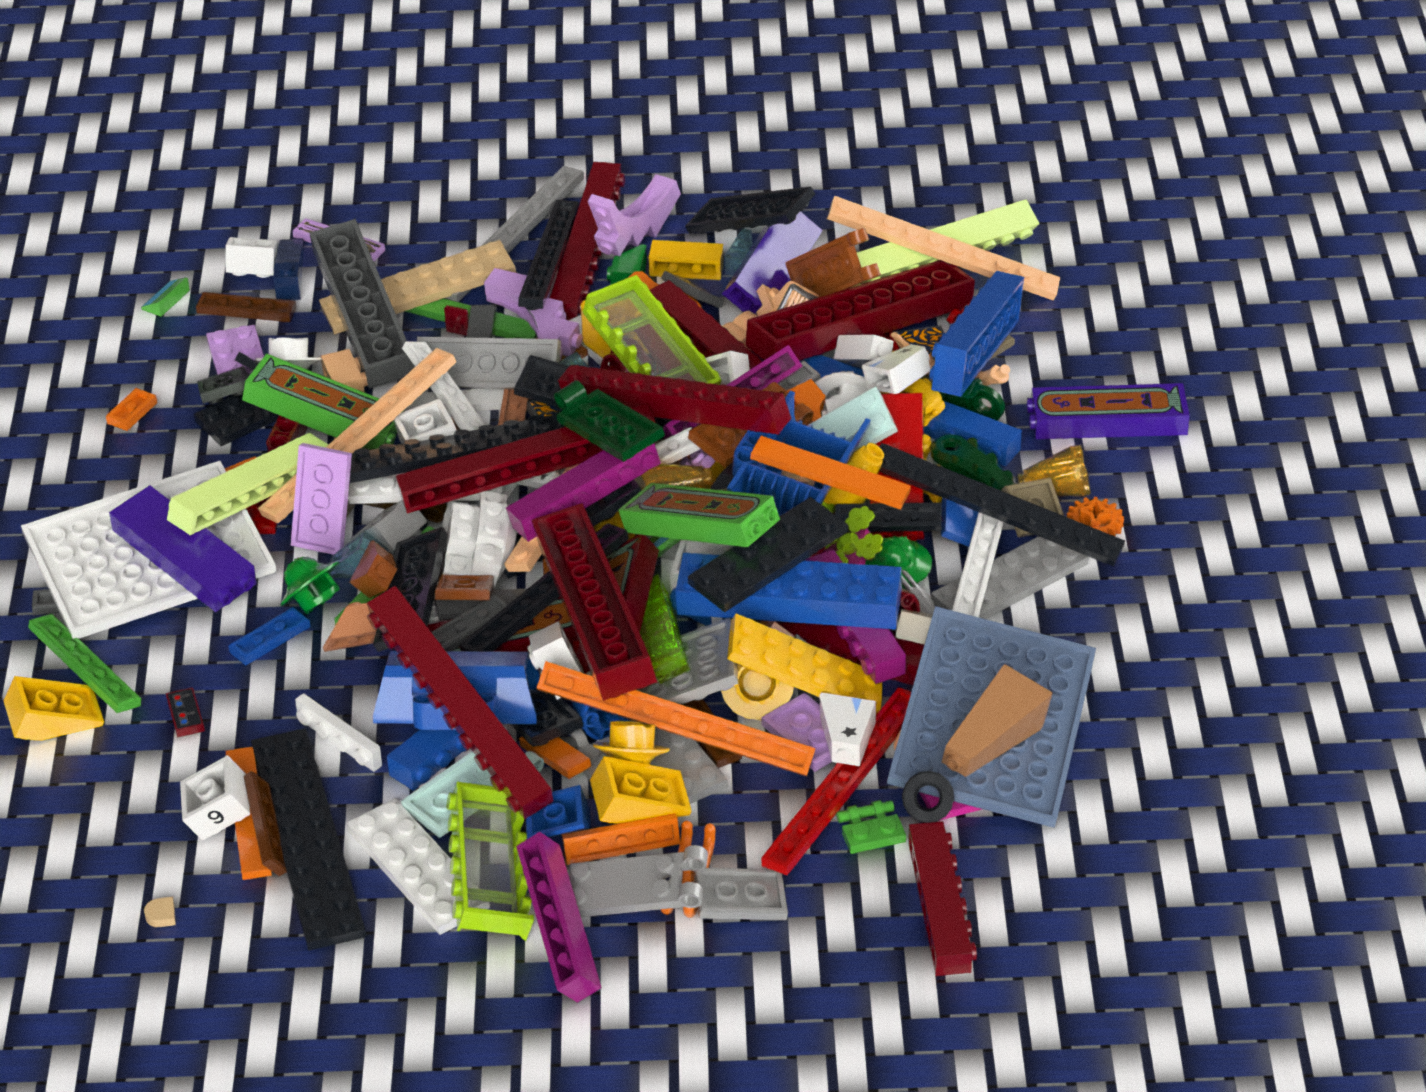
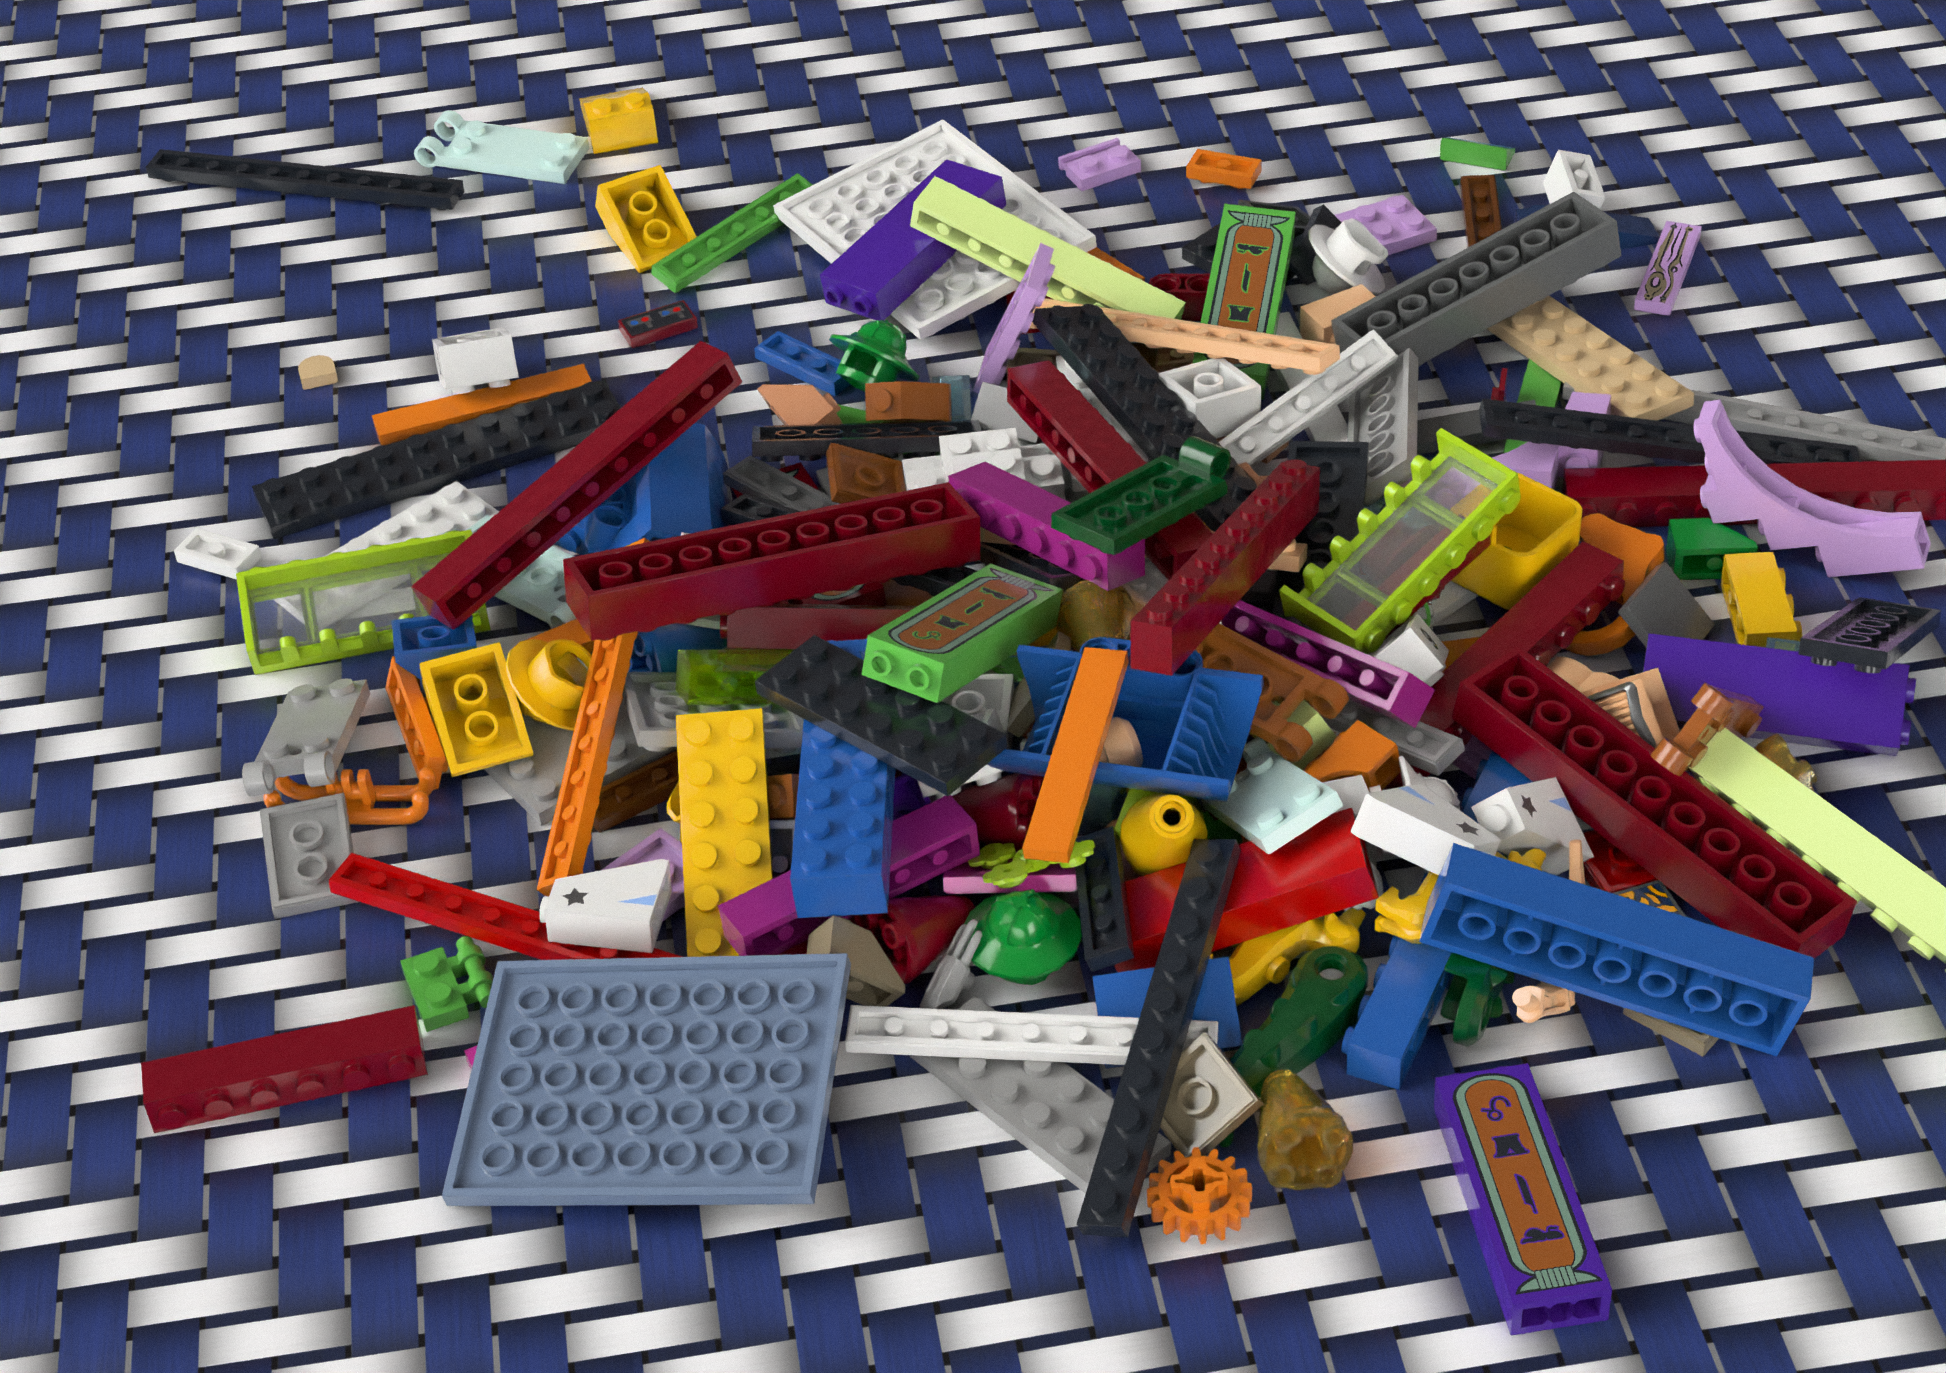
camera: 85 degrees right, 0 degrees up
reddish brown tile [244,771,287,876] -> none
magenta brick [516,832,602,1003] -> none
light nougat plate [827,196,1060,300] -> none
black tyre [902,771,954,823] -> none
medium nougat slope [942,664,1053,777] -> none
none -> white plate [174,528,262,579]
none -> lavender plate [1058,138,1141,191]

